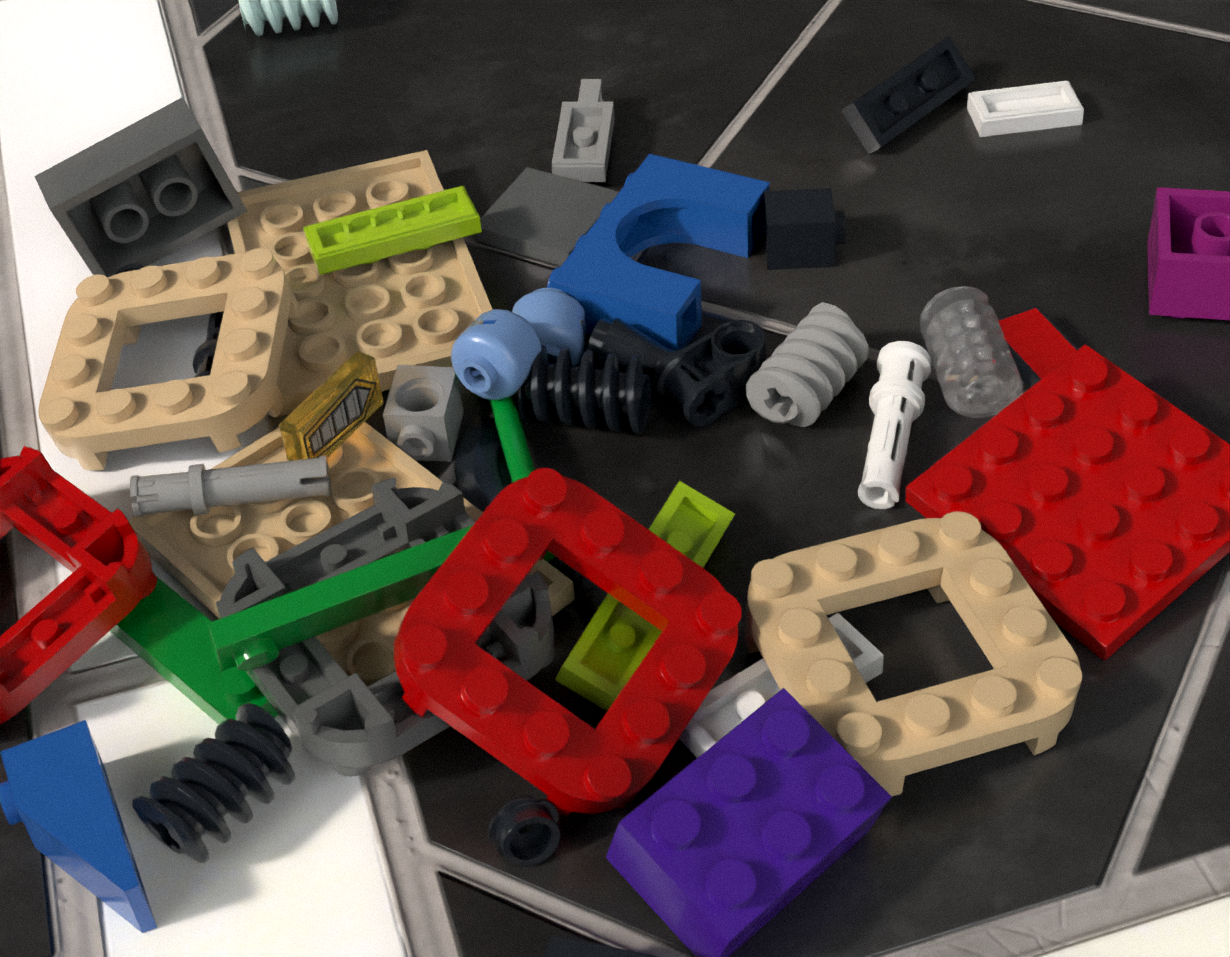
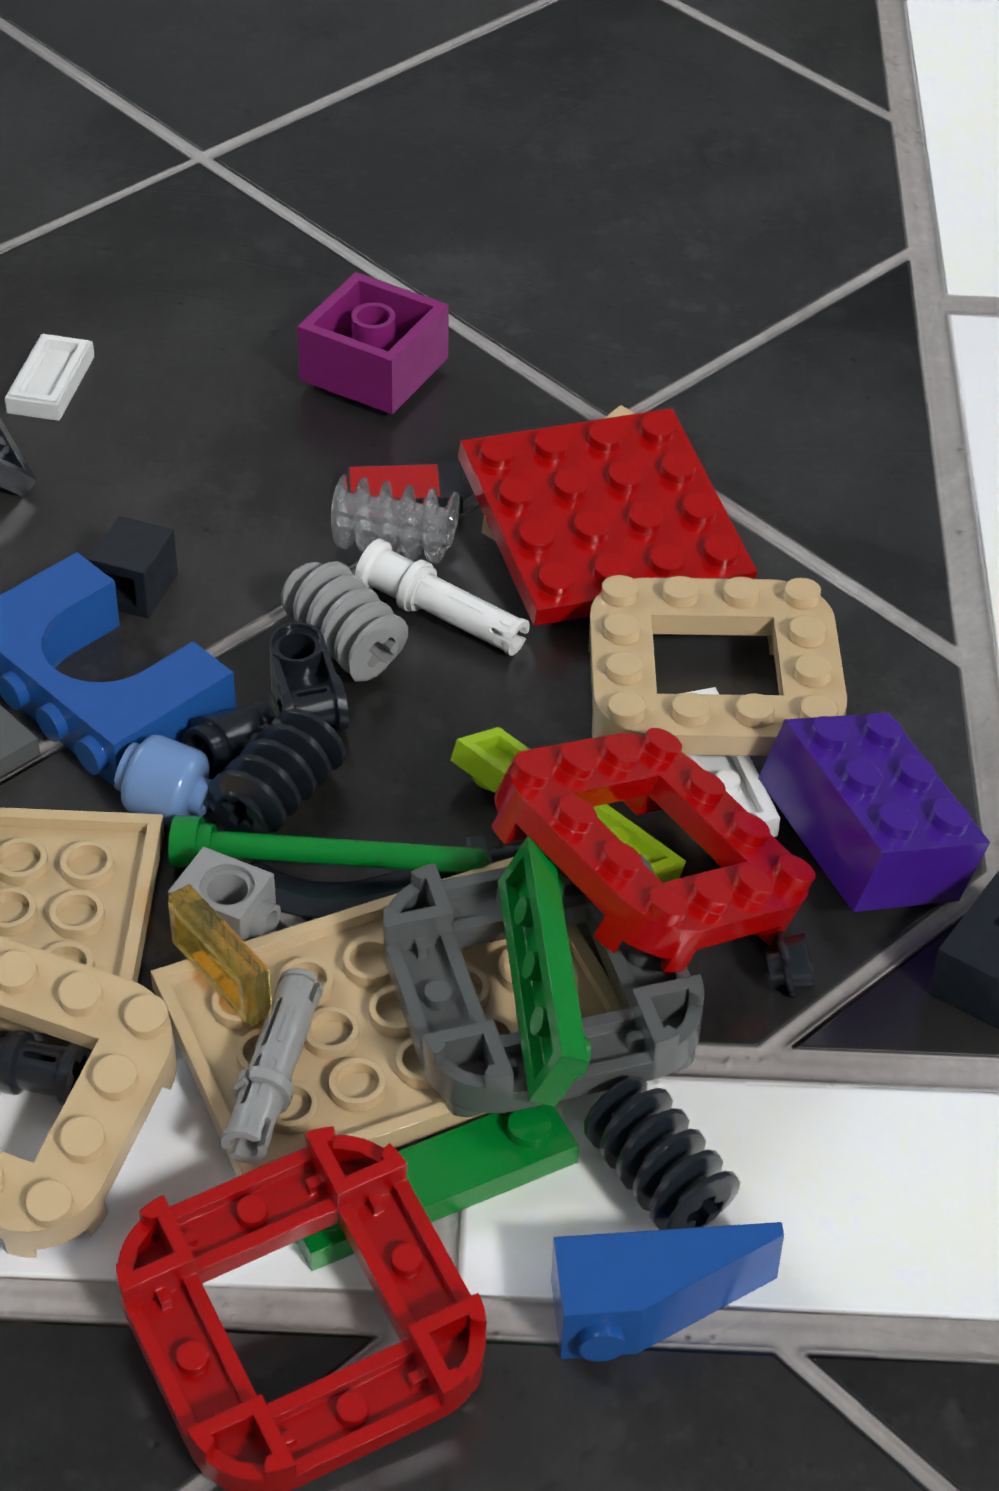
camera: 75 degrees left, 0 degrees up
medium blue head [451,309,542,400] -> none

